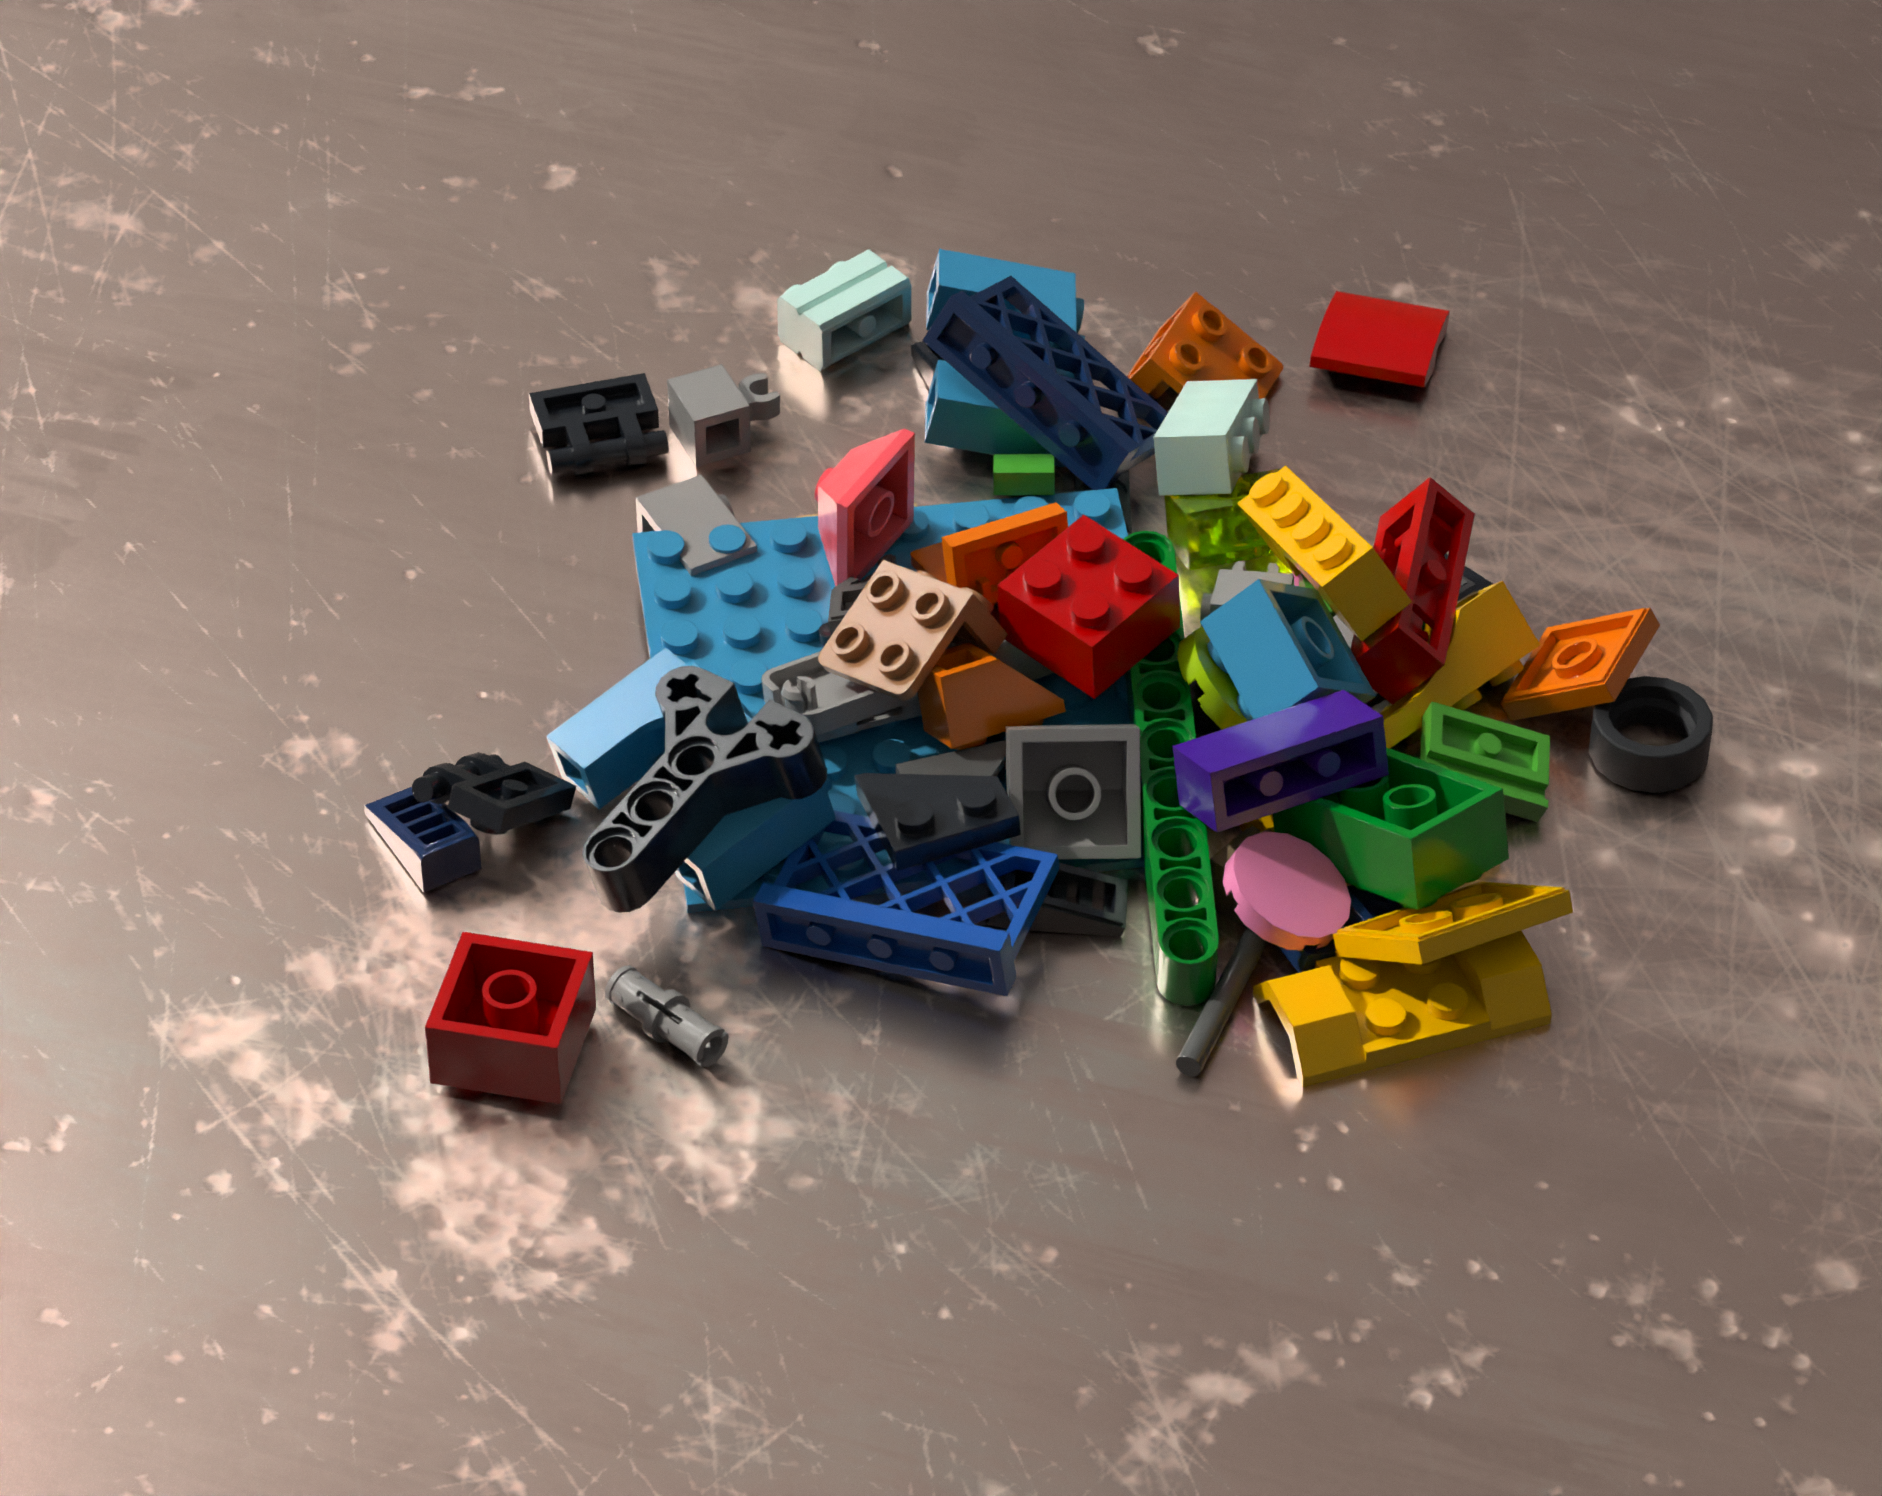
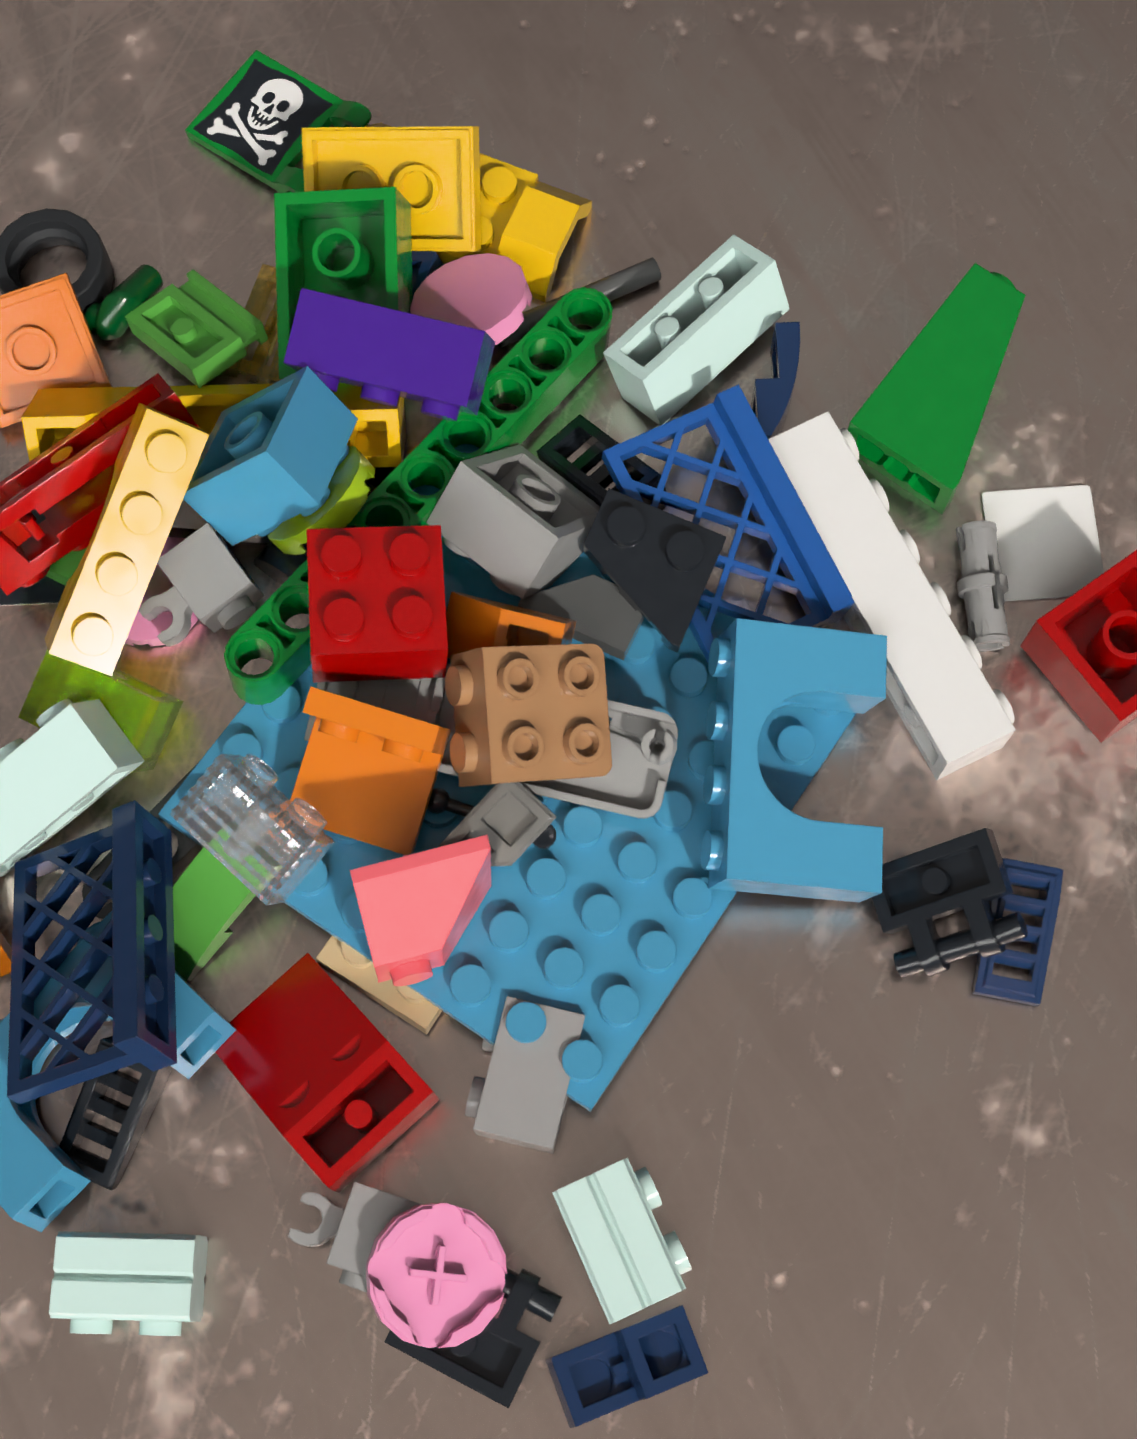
camera: 135 degrees left, 30 degrees up
black beam [582,666,827,913] -> none
none -> dark green arm [84,264,163,340]
none -> clear brick [170,753,335,906]
none -> flag [185,50,372,193]
none -> red slope [215,952,439,1193]
none -> bright pink tile [366,1202,507,1348]
none -> dark blue slope [545,1305,709,1428]
none -> light aqua brick [552,1158,692,1324]
none -> light aqua brick [603,234,790,426]
none -> dark blue slope [750,322,800,439]
none -> white brick [768,412,1016,780]
none -> green slope [848,263,1026,515]
none -> white sticker [982,485,1104,602]

